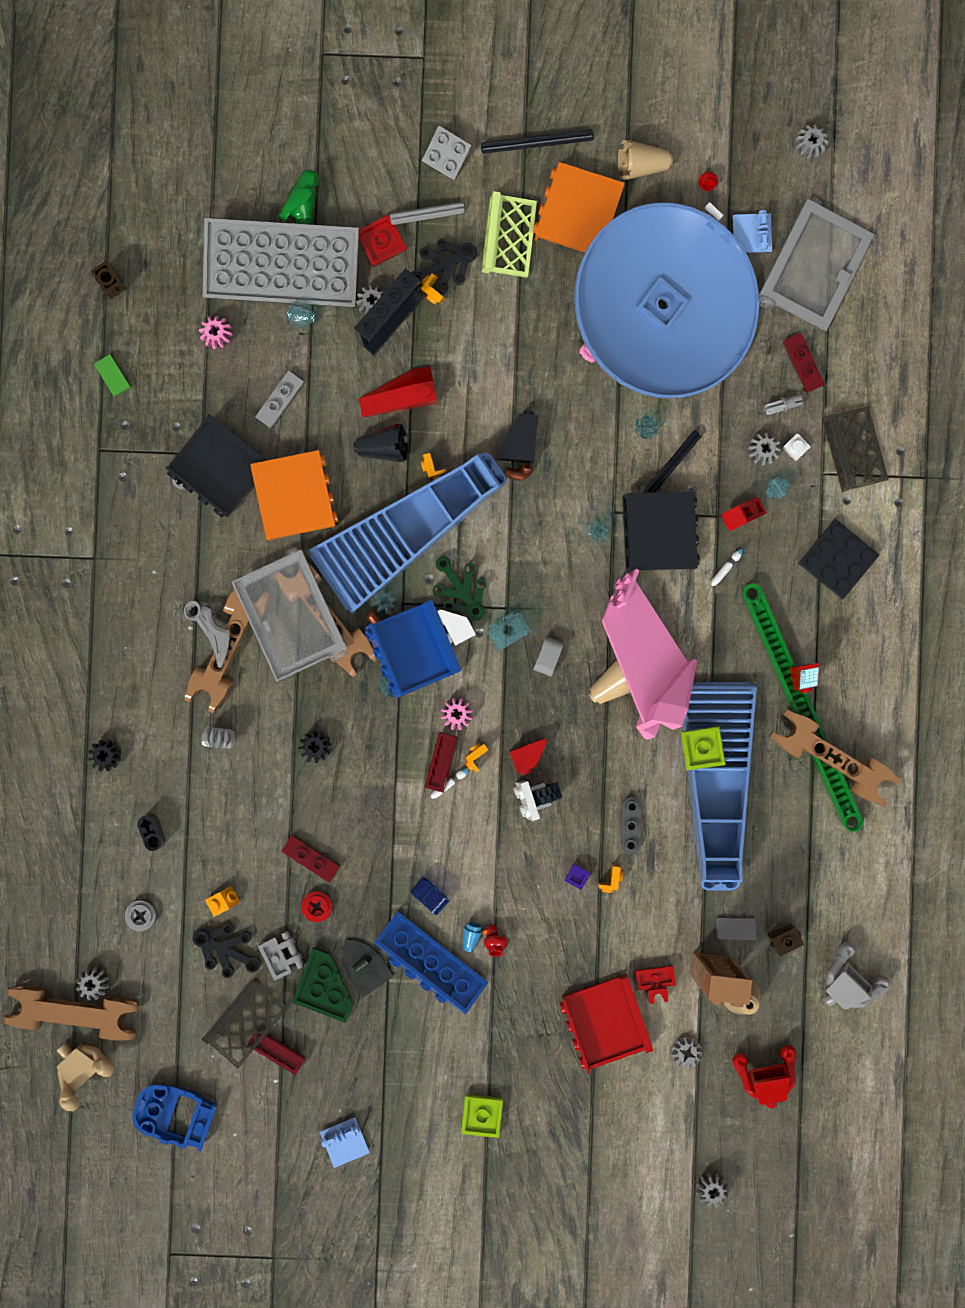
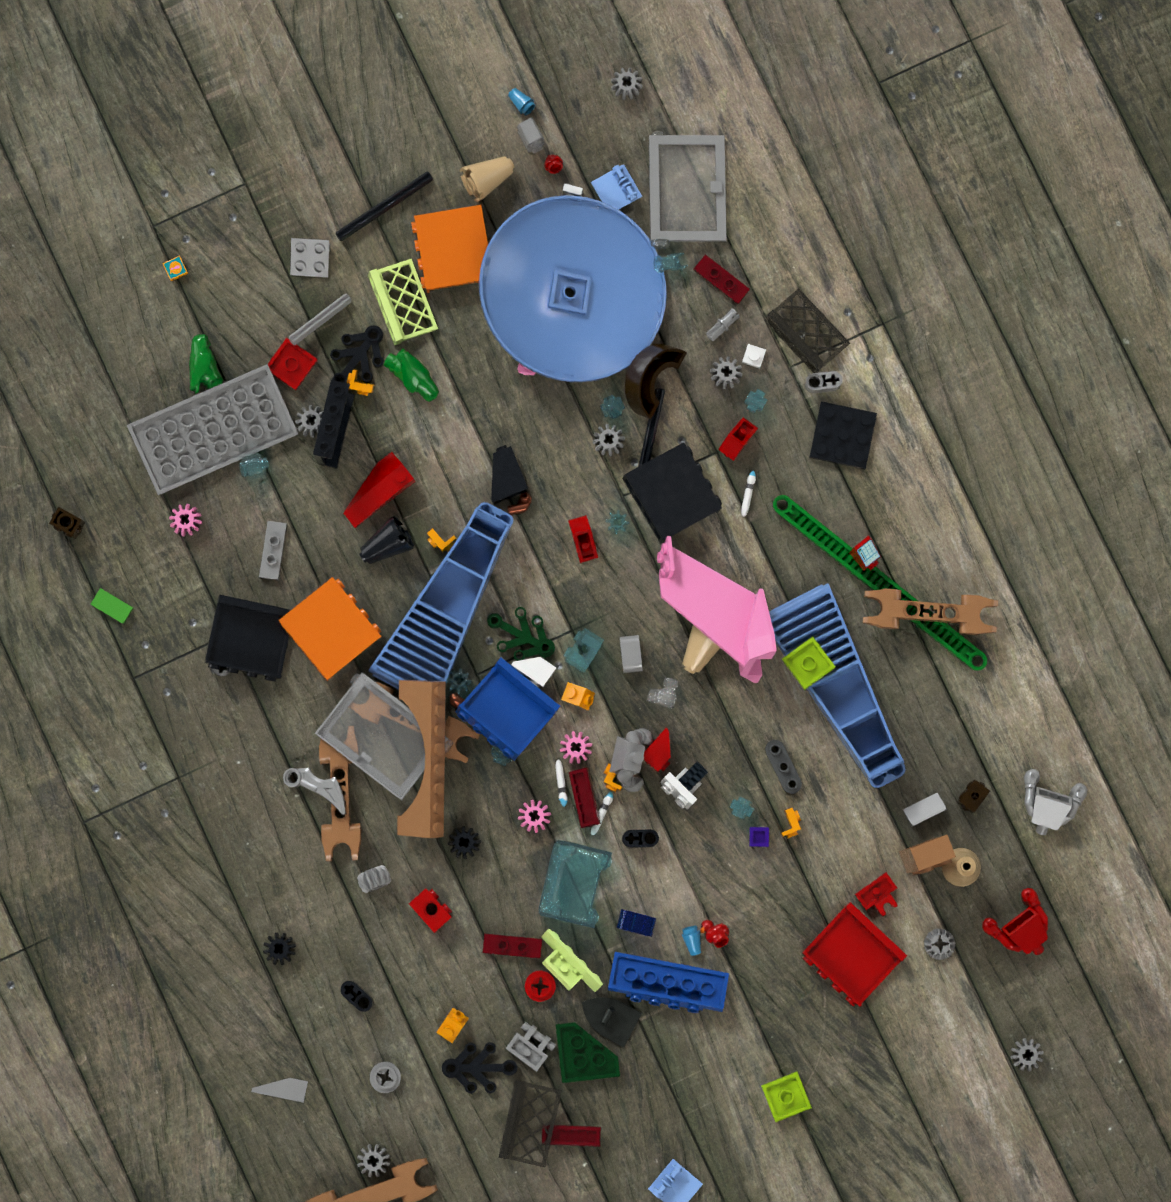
camera: 25 degrees left, 5 degrees down
none -> tile [162,255,188,282]
none -> light grey sticker [251,1078,308,1103]
none -> green animal [384,348,439,402]
none -> medium nougat arch [397,680,446,838]
none -> red brick [409,888,452,933]
none -> dark azure cone [508,88,536,115]
none -> light grey brick [517,118,544,154]
none -> bright pink gear [518,800,551,833]
none -> clear light blue windscreen [539,840,612,928]
none -> yellowish green bracket [541,929,603,992]
none -> white piece [556,759,568,807]
none -> light orange bracket [561,682,595,710]
none -> red slope [568,515,598,563]
none -> light grey gear [593,424,625,457]
none -> light grey torso [609,728,653,792]
none -> black beam [622,829,659,848]
none -> dark brown brick [625,344,687,419]
none -> clear piece [646,677,679,708]
none -> clear light blue piece [653,253,688,273]
none -> clear light blue gear [729,796,754,820]
none -> light grey beam [805,371,842,393]

